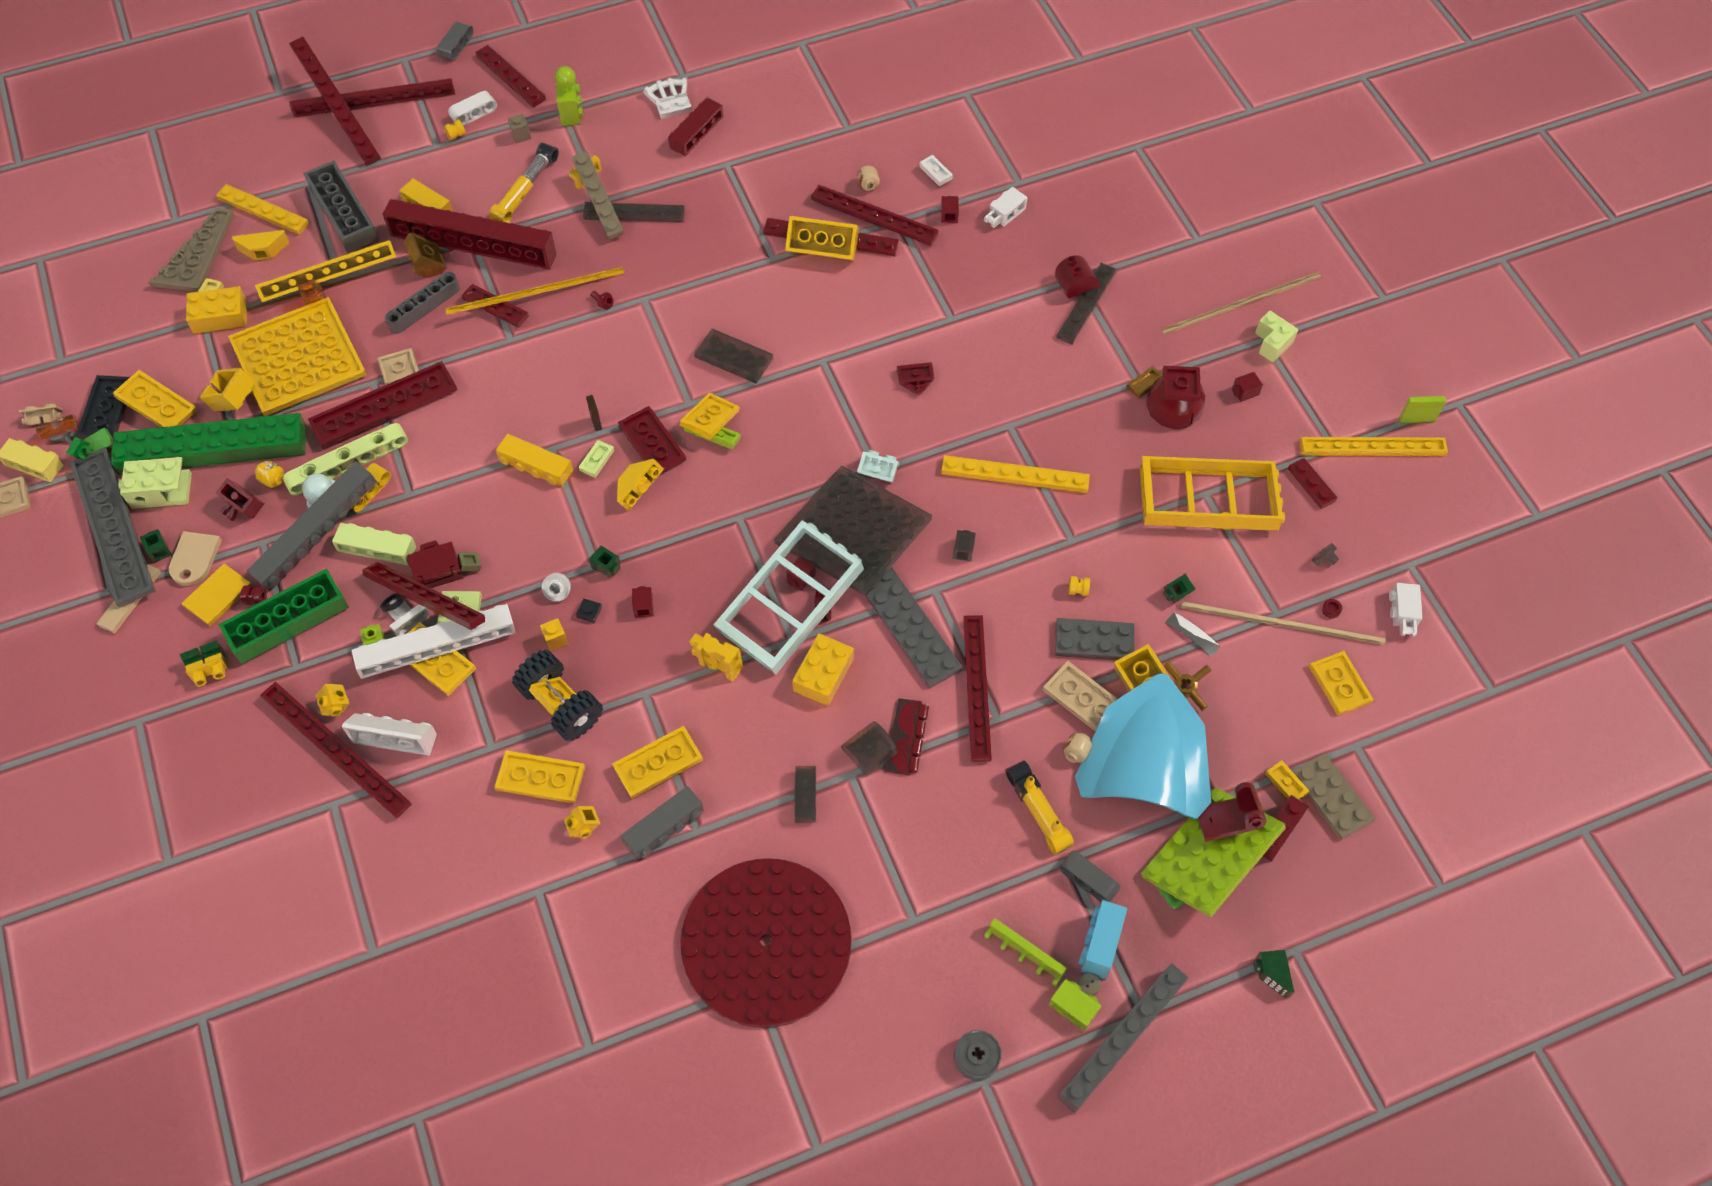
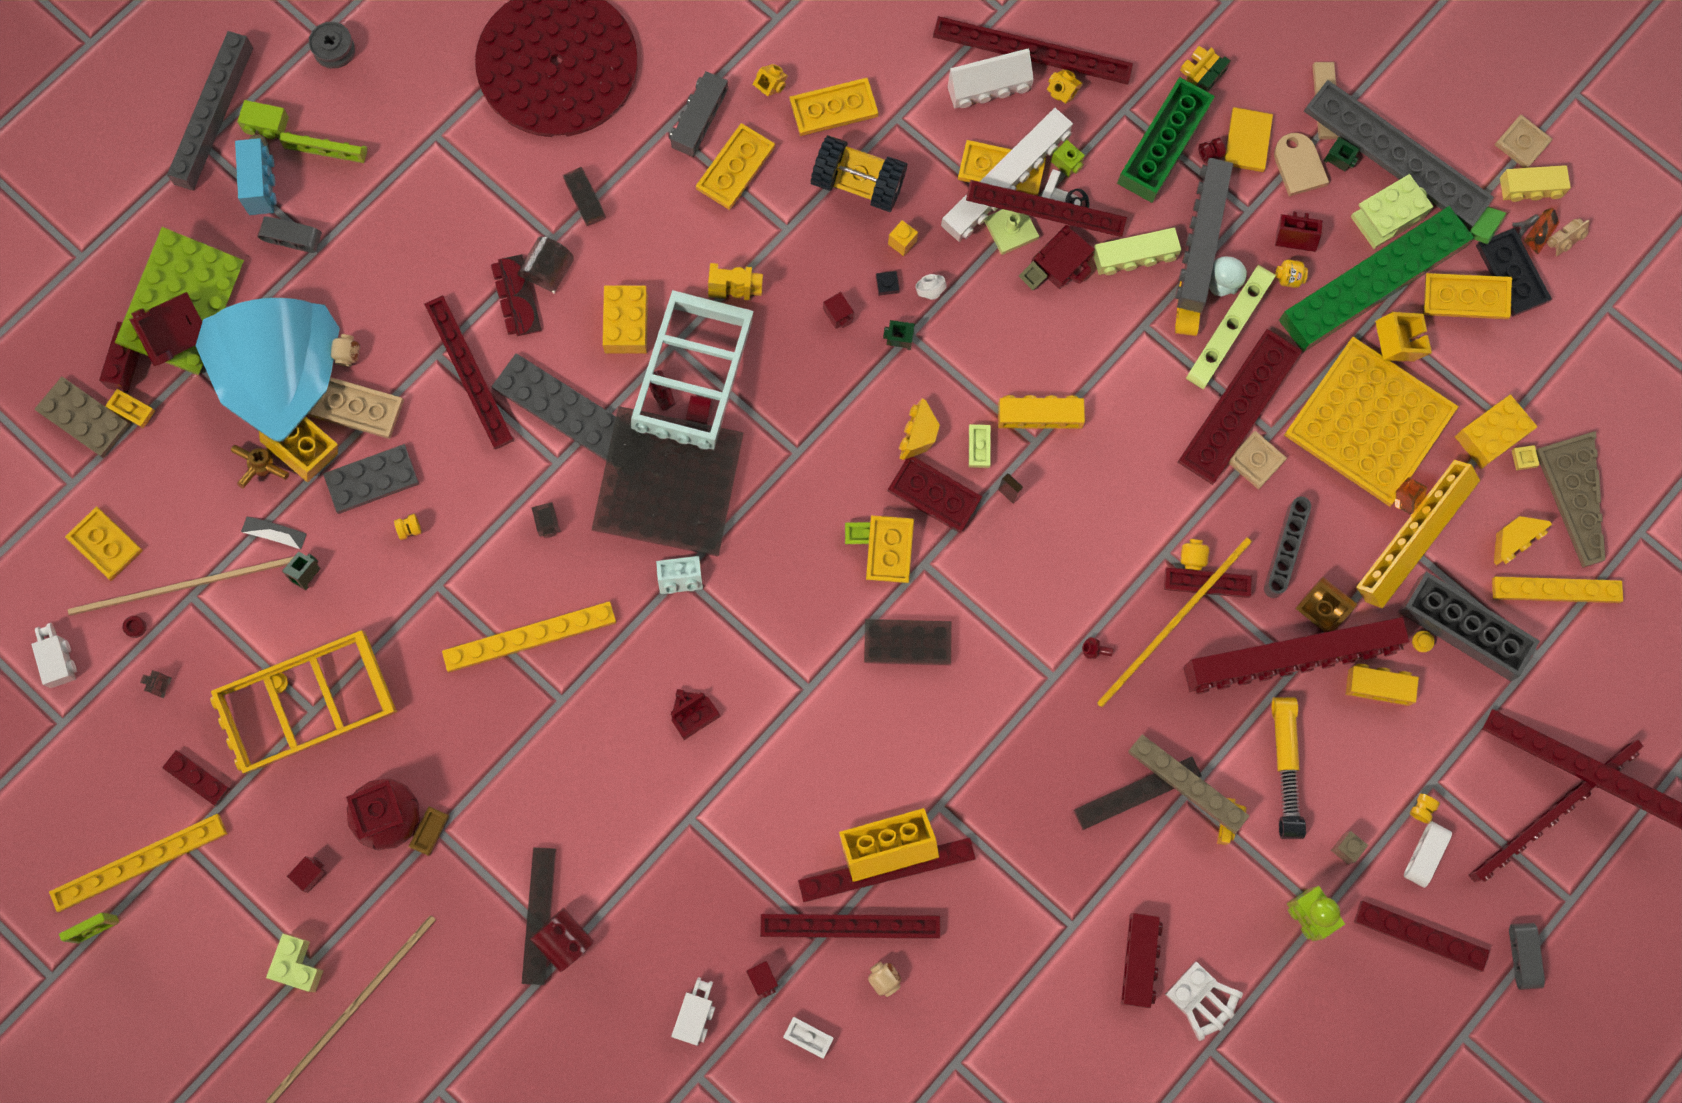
camera: 150 degrees right, 15 degrees up
green tile [66,437,94,460] -> none
yellow piece [1005,760,1074,855] -> none
dark green slope [1253,950,1295,998] -> none
none -> yellow head [1180,539,1209,570]
none -> yellow plate [1412,631,1434,653]

